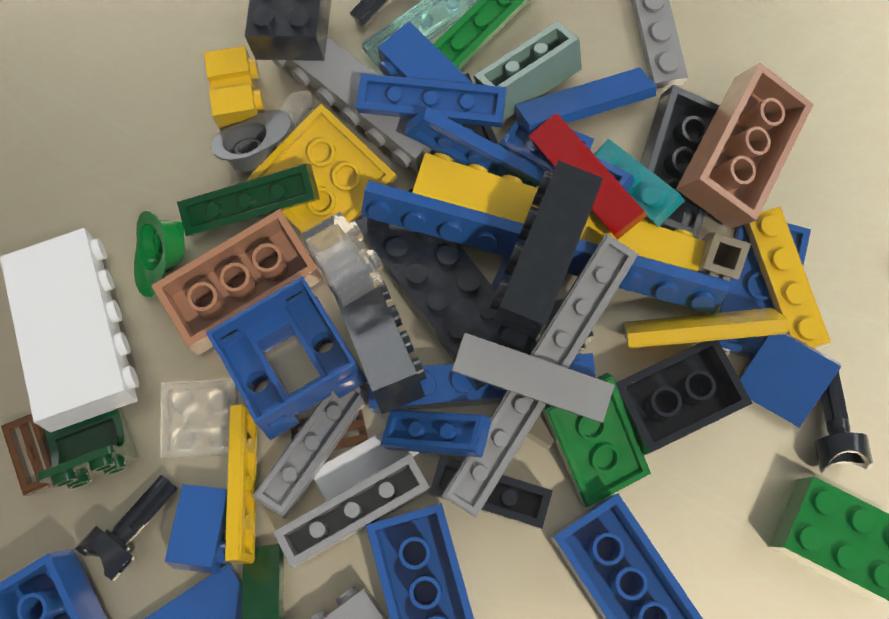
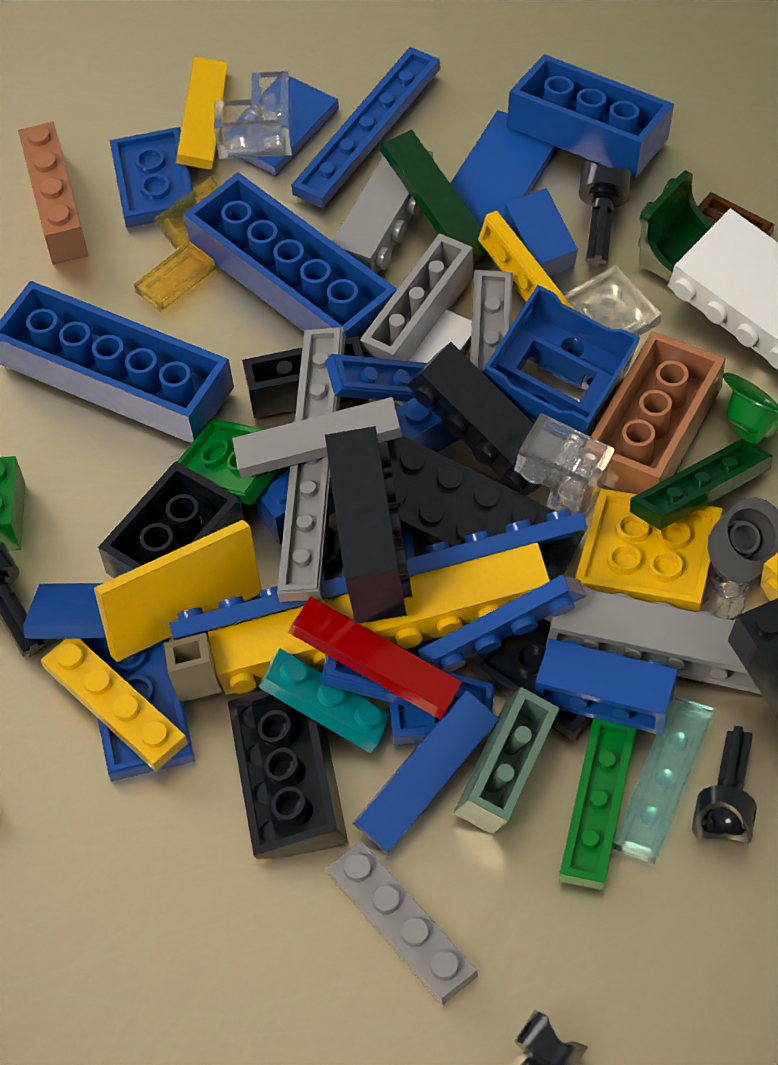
camera: 155 degrees right, 20 degrees down
blue plate [356,73,507,127] -> none
nougat brick [676,63,814,229] -> none

